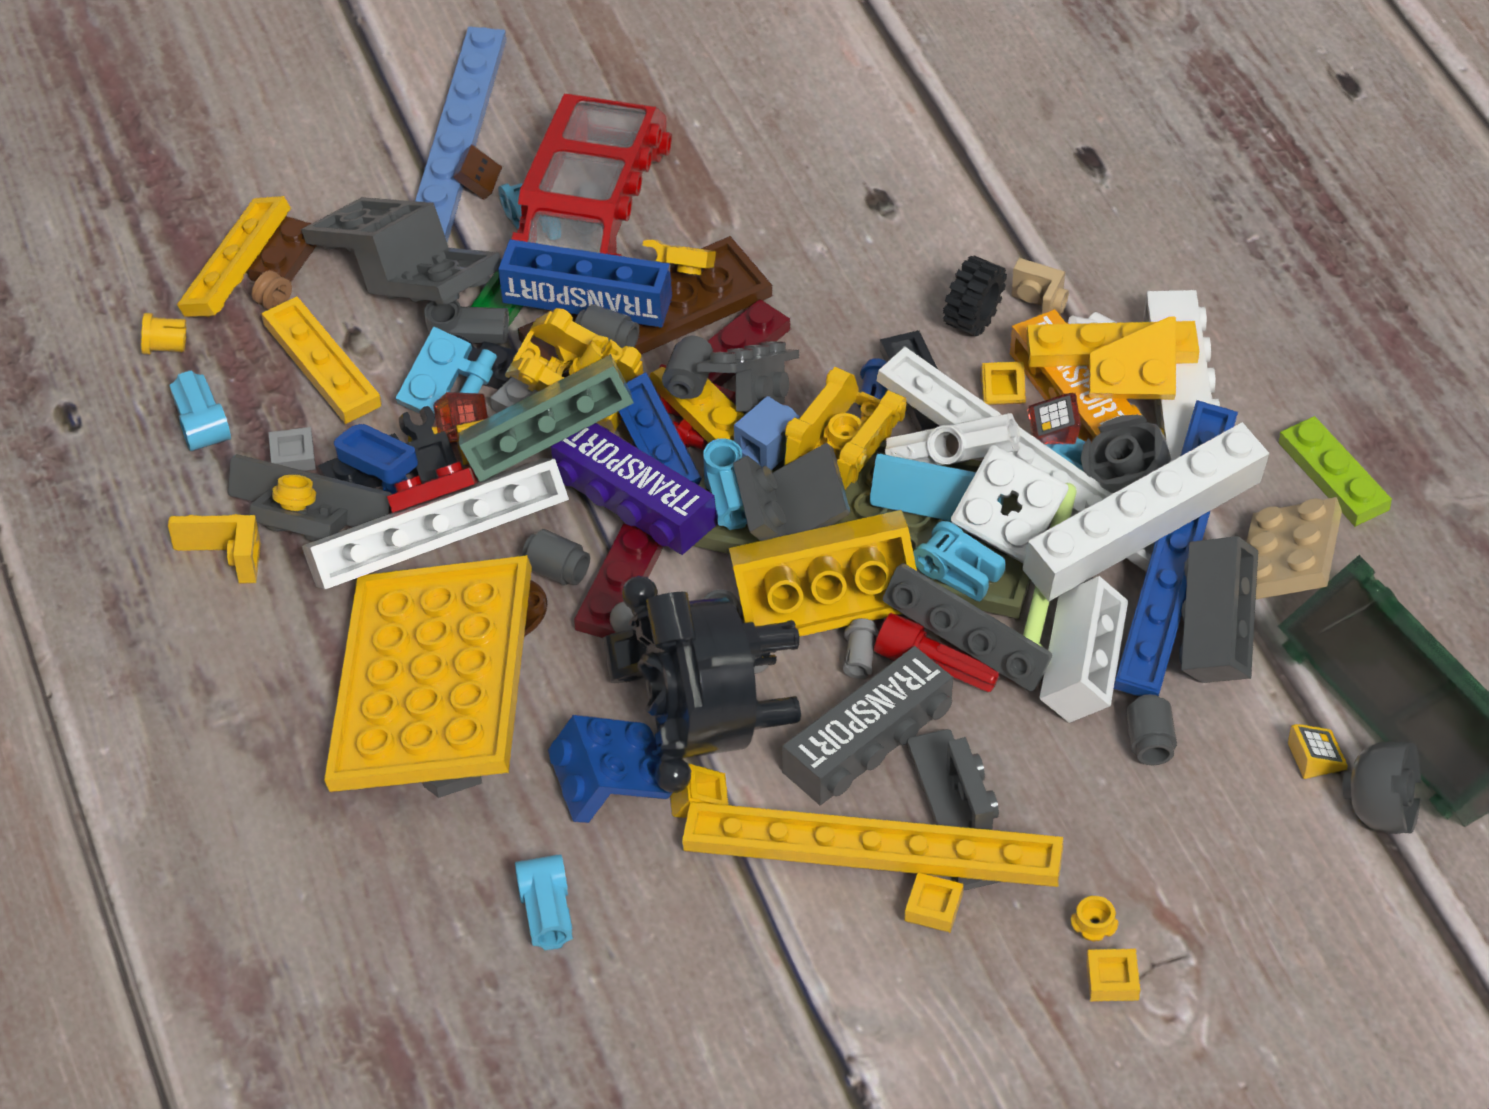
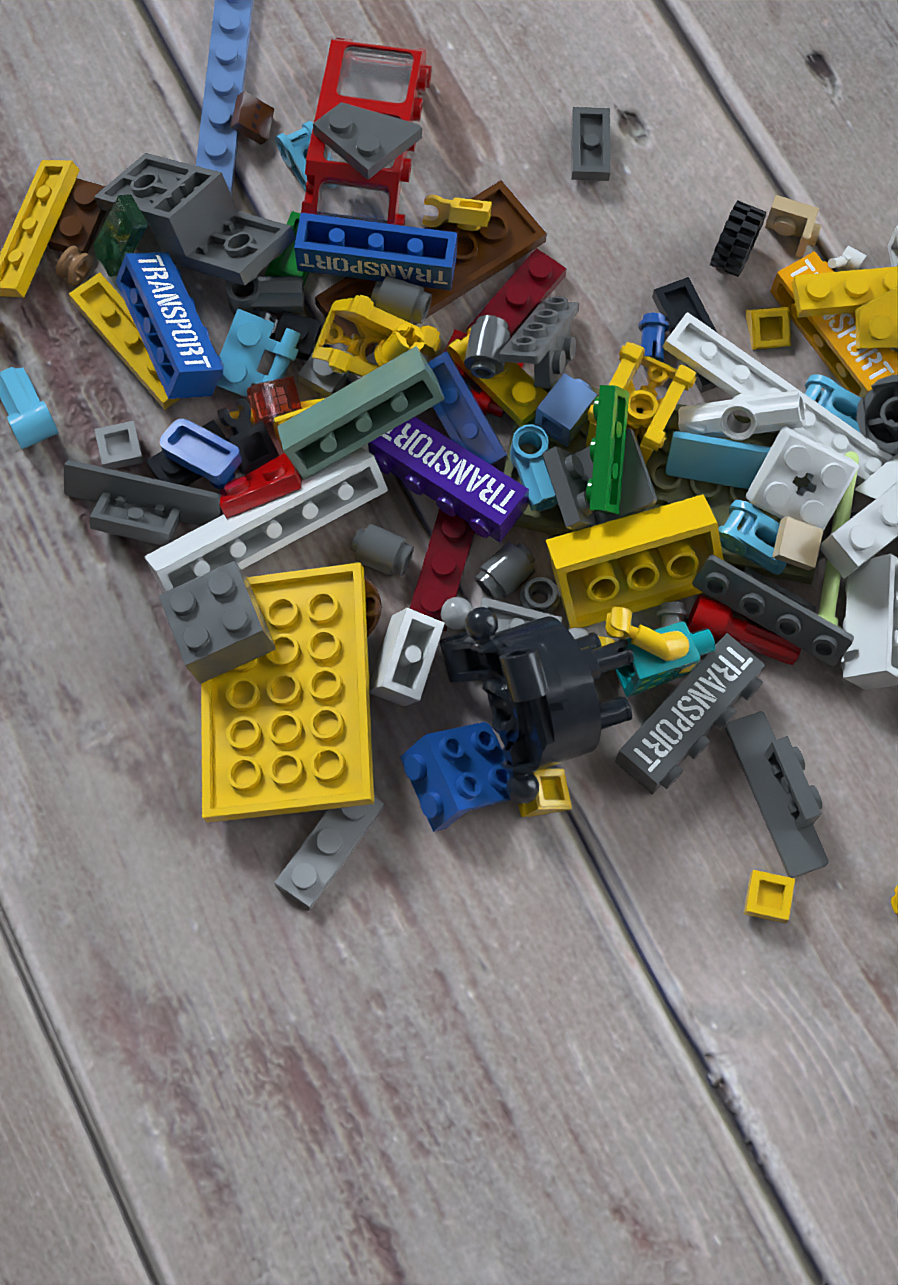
camera: 10 degrees left, 20 degrees up
yellow bracket [168,514,261,583] -> none
yellow plate [272,475,316,511] -> none
medium azure piece [515,854,573,950] -> none
yellow plate [682,802,1063,887] -> none
slope [1028,393,1081,444] -> none
none -> clear green plate [93,194,148,277]
none -> blue brick [116,252,223,399]
none -> dark grey brick [158,561,276,684]
none -> light grey plate [274,797,384,910]
none -> dark grey wing [313,102,422,179]
none -> white brick [369,608,445,706]
none -> dark grey brick [475,542,535,601]
none -> dark grey plate [571,107,610,181]
none -> green plate [586,385,629,515]
none -> torso [598,607,716,698]
none -> tan tile [772,516,824,571]

